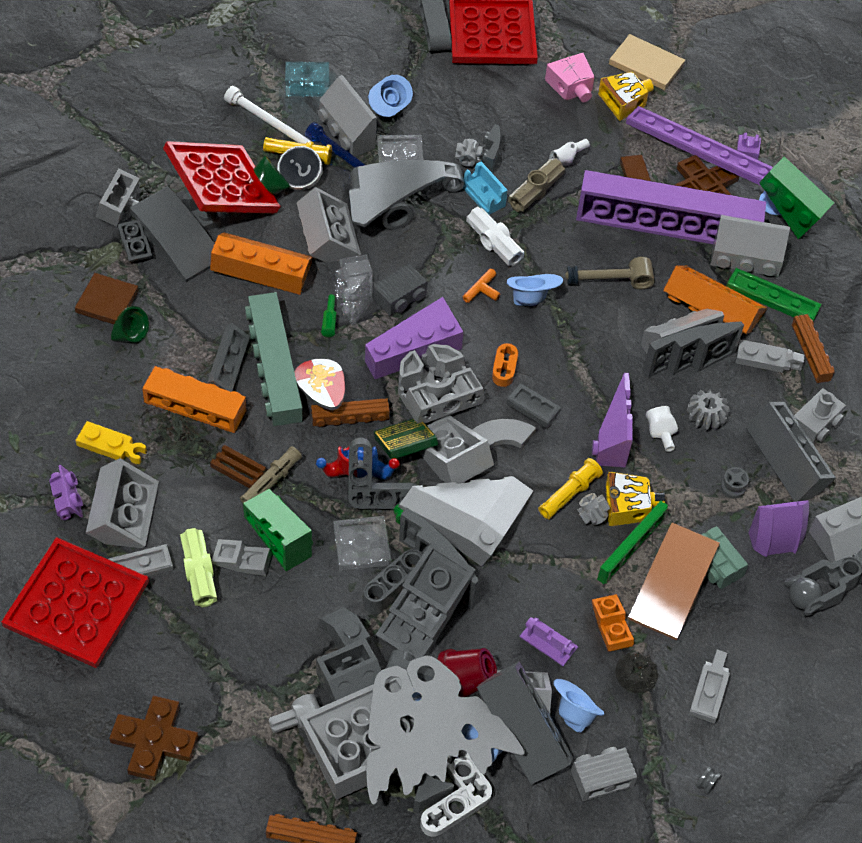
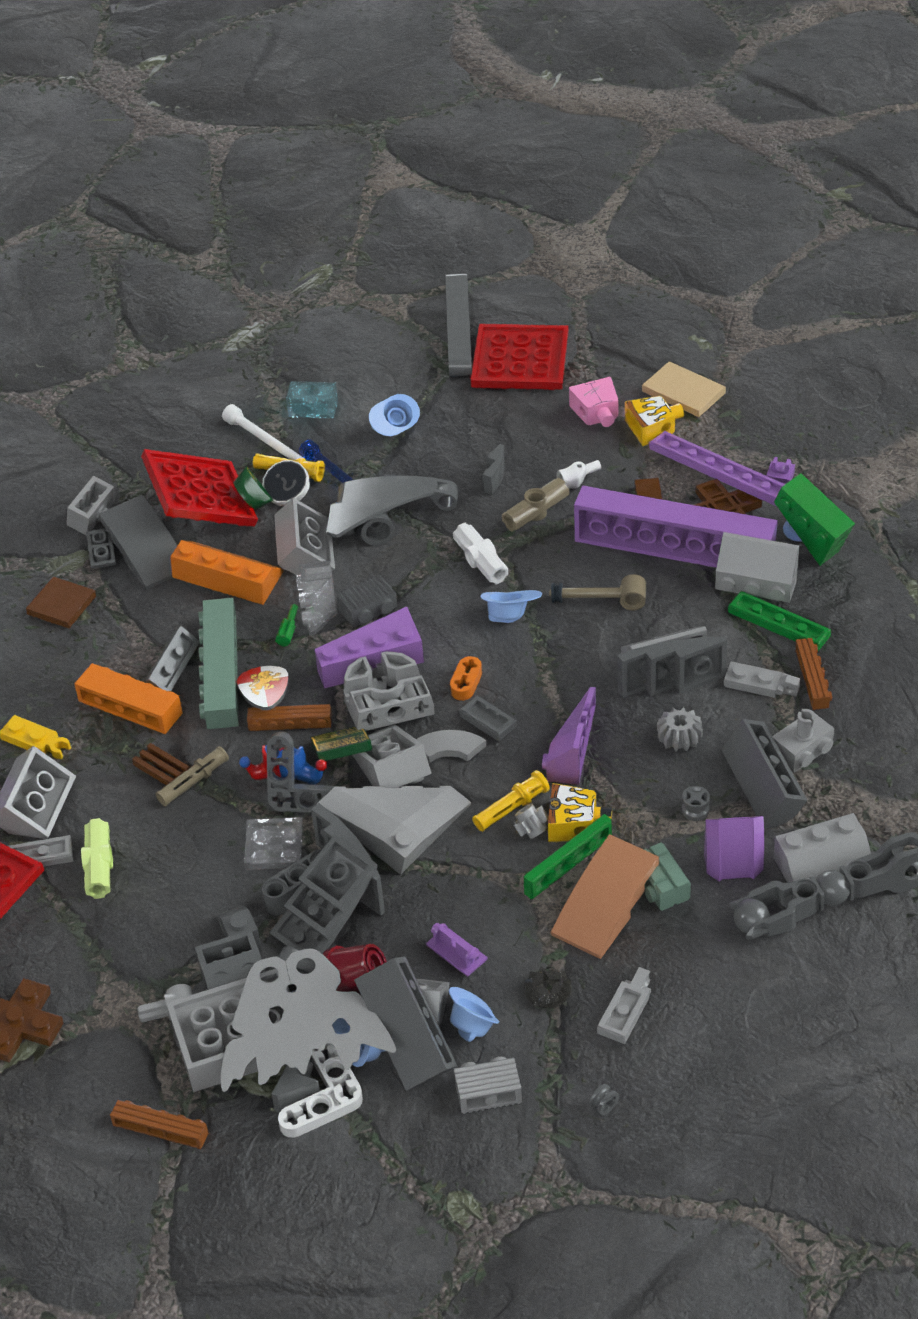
camera: 15 degrees right, 10 degrees down
dark green piece [111,306,149,343] -> none
light grey slope [212,539,272,576] -> none
green wedge [243,489,313,572] -> none
light grey slope [318,75,377,158] -> none
clear plate [377,135,423,163] -> none
light grey gear [455,139,483,167] -> none
medium azure hinge [463,162,508,215] -> none
orange piece [463,268,500,303] -> none
orange slope [592,594,634,652] -> none
white piece [646,406,678,452] -> none
orange slope [663,265,767,336] -> none

